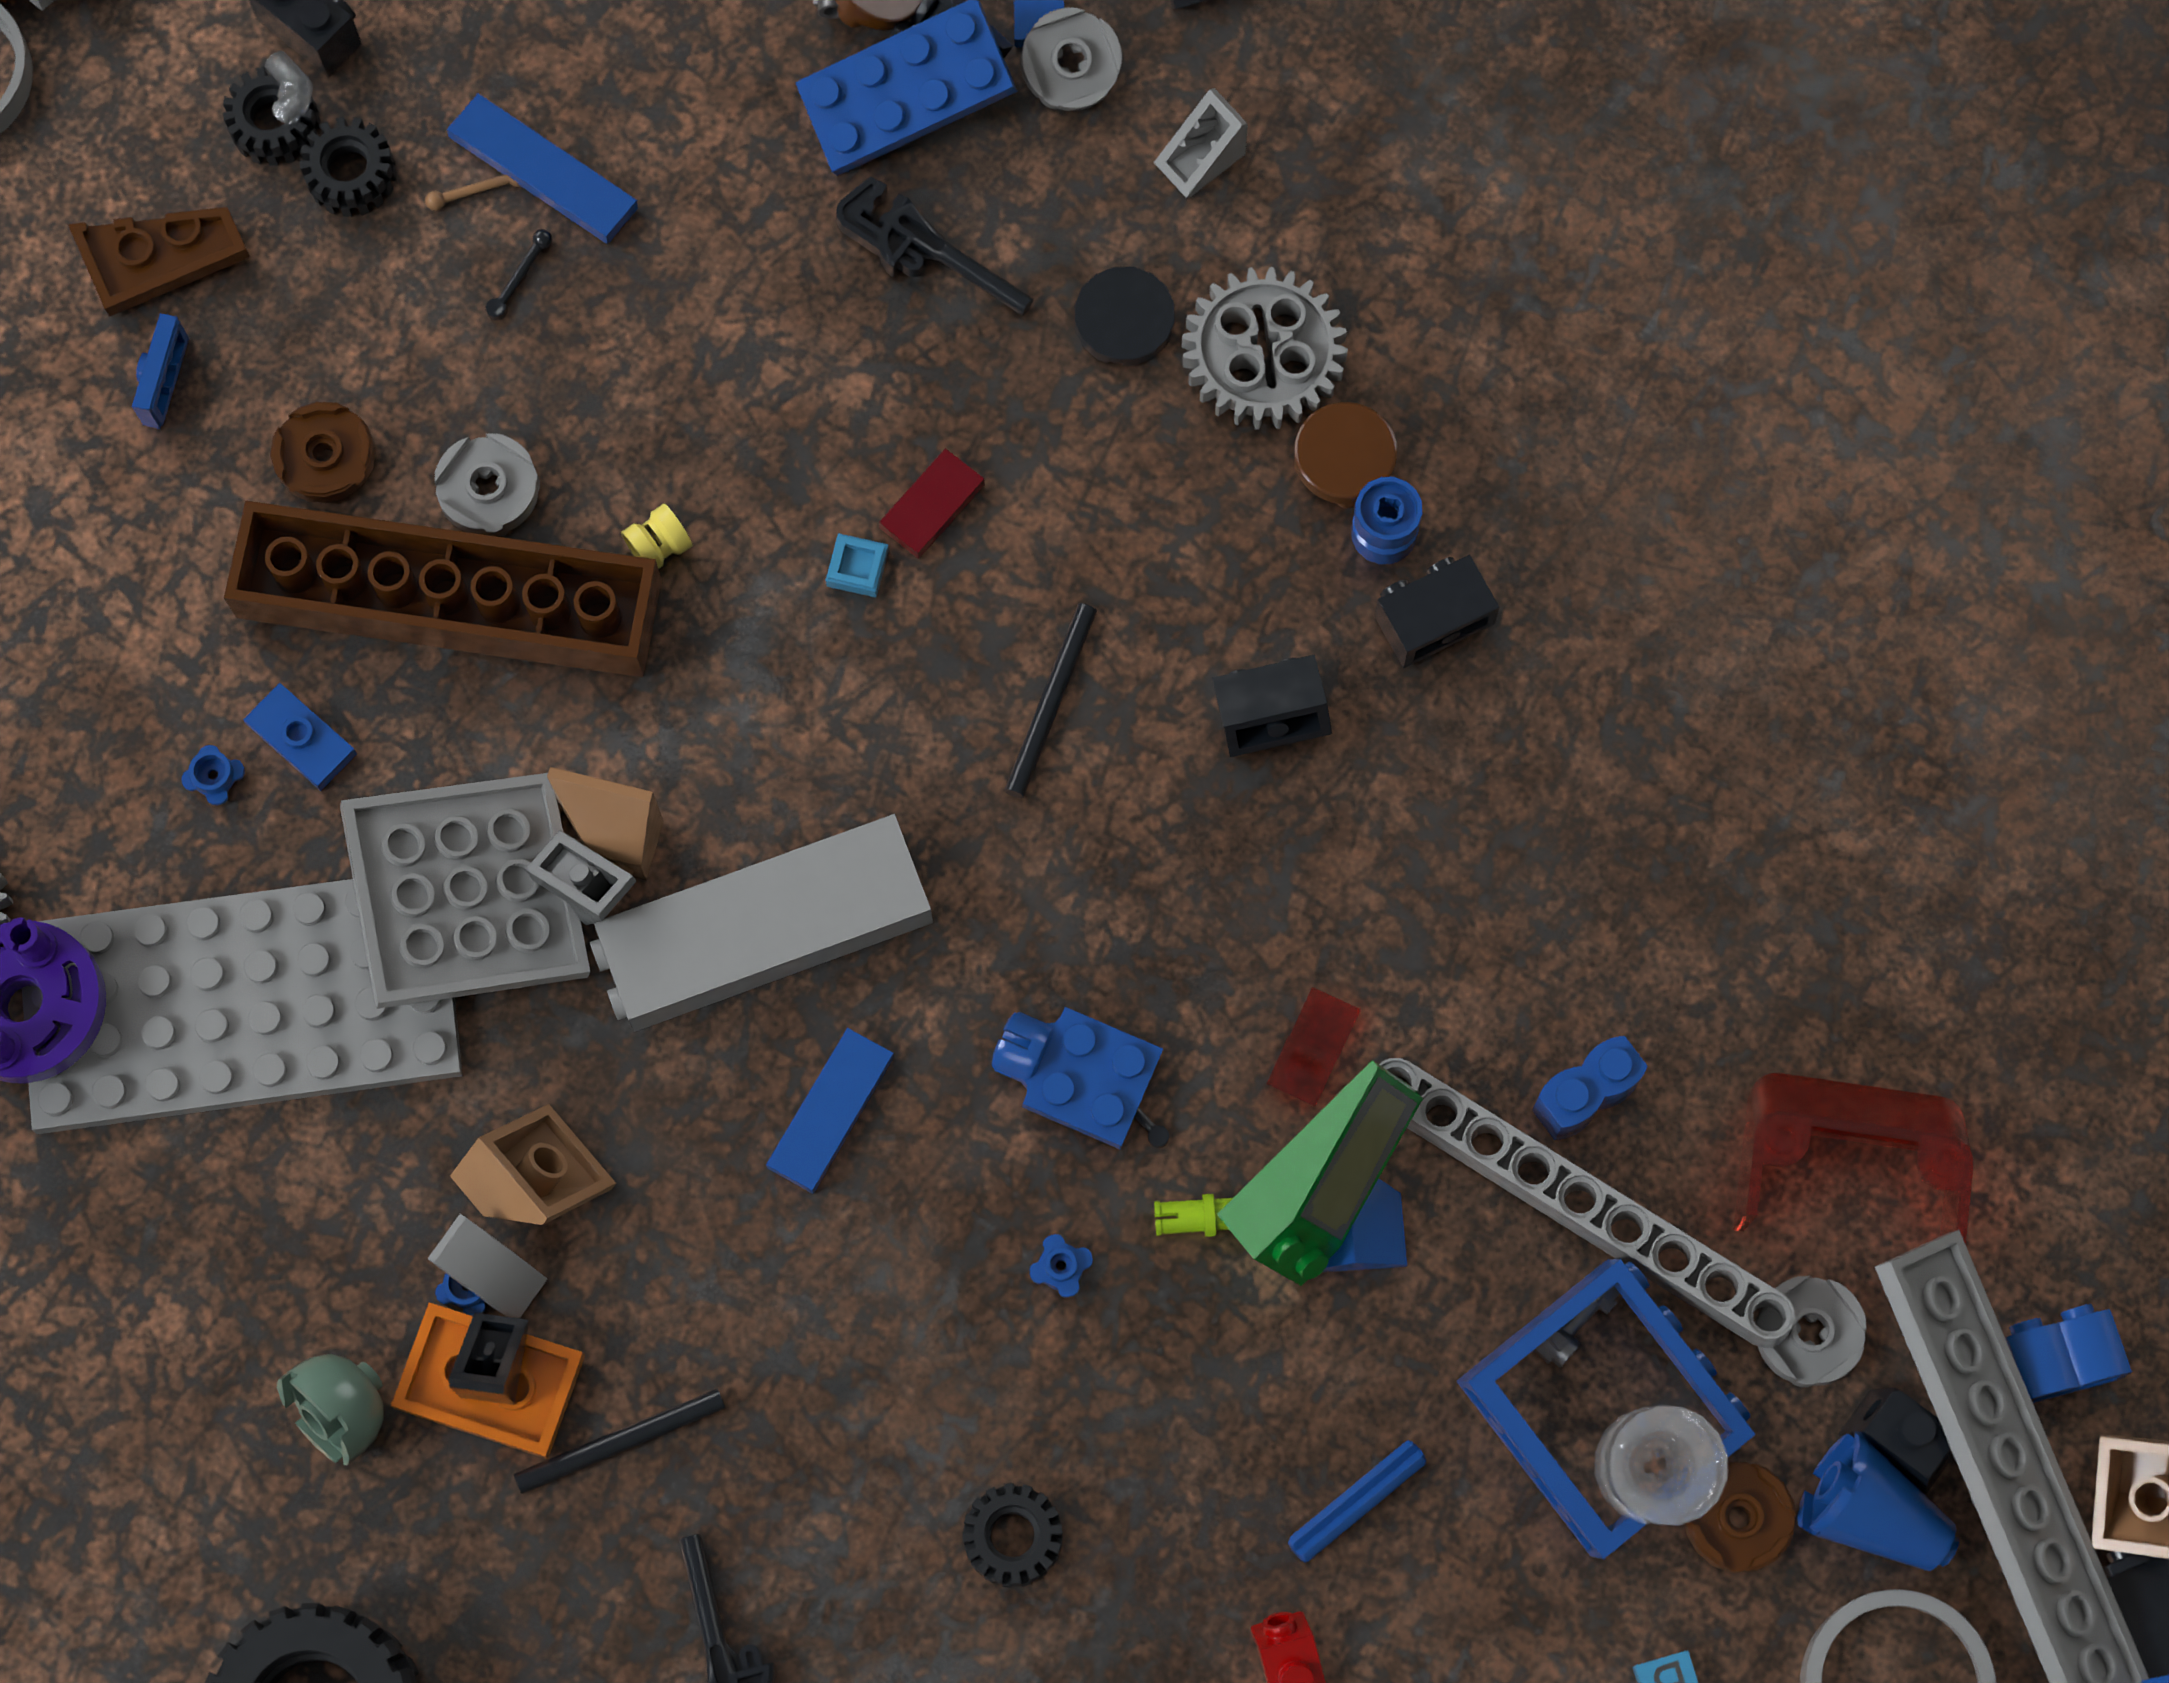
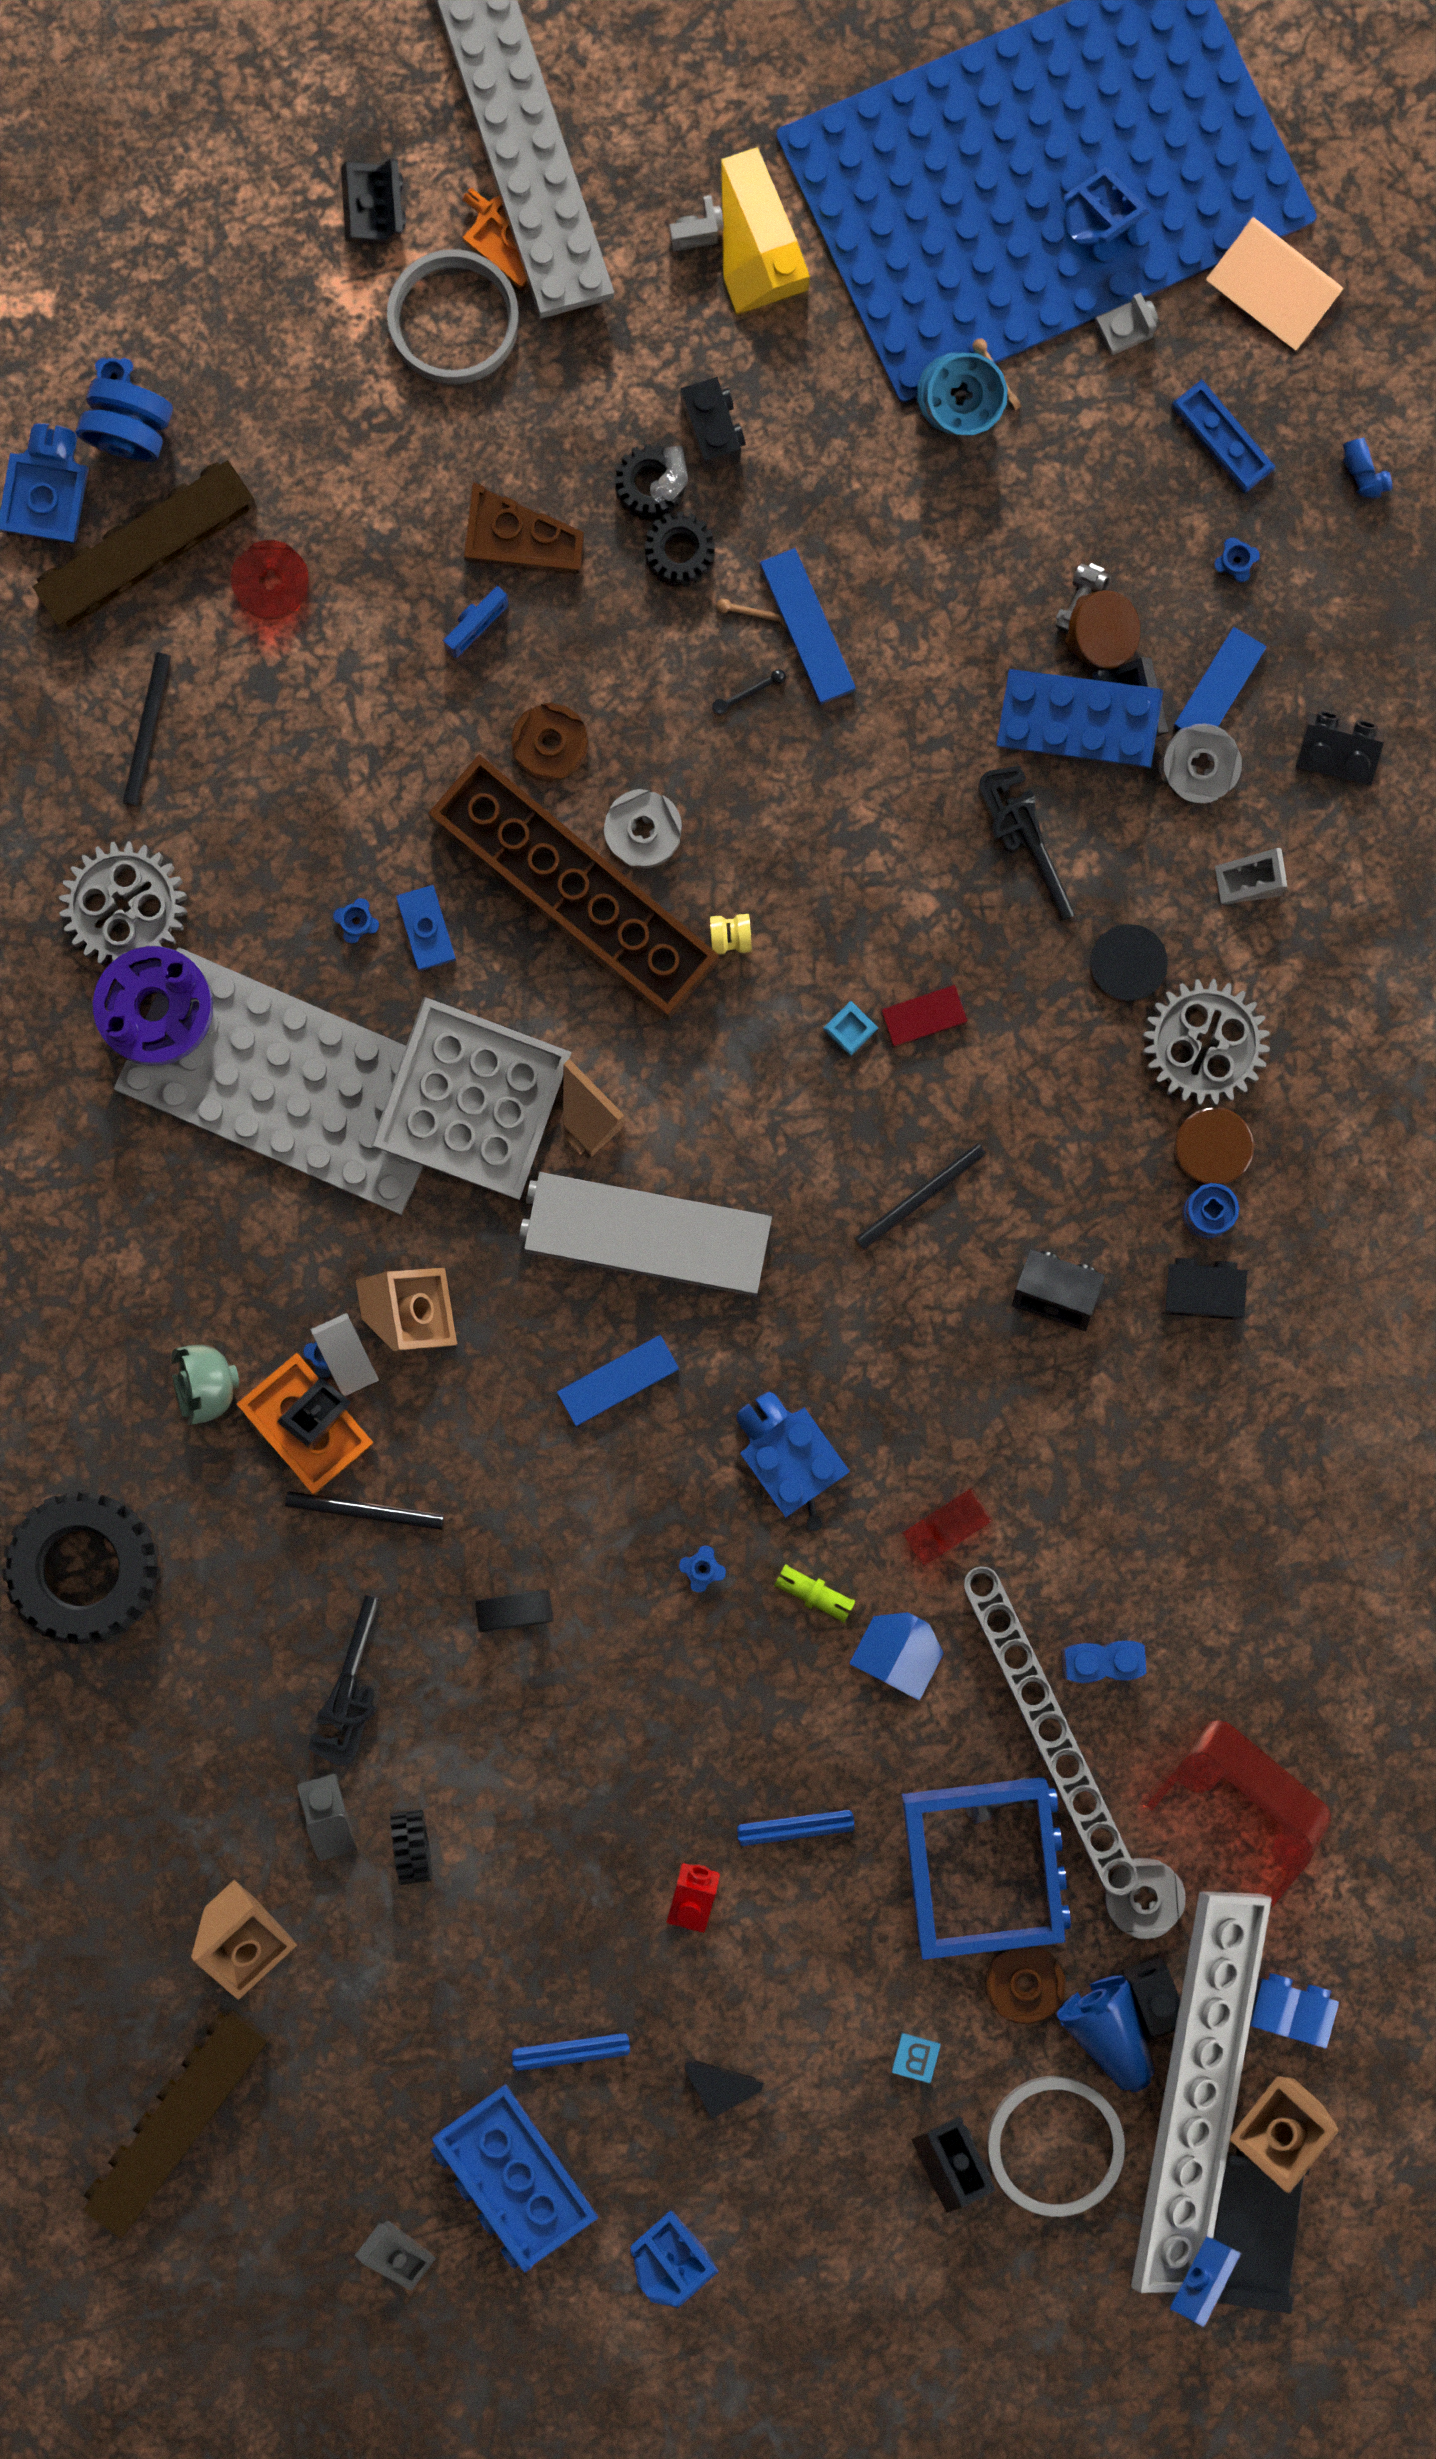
camera: 25 degrees right, 10 degrees up
dark grey slope [525,830,637,925] -> none
black tyre [962,1483,1063,1588] -> none
green slope [1217,1060,1423,1286] -> none
clear wheel [1595,1406,1727,1525] -> none
none -> black tyre [475,1590,554,1632]

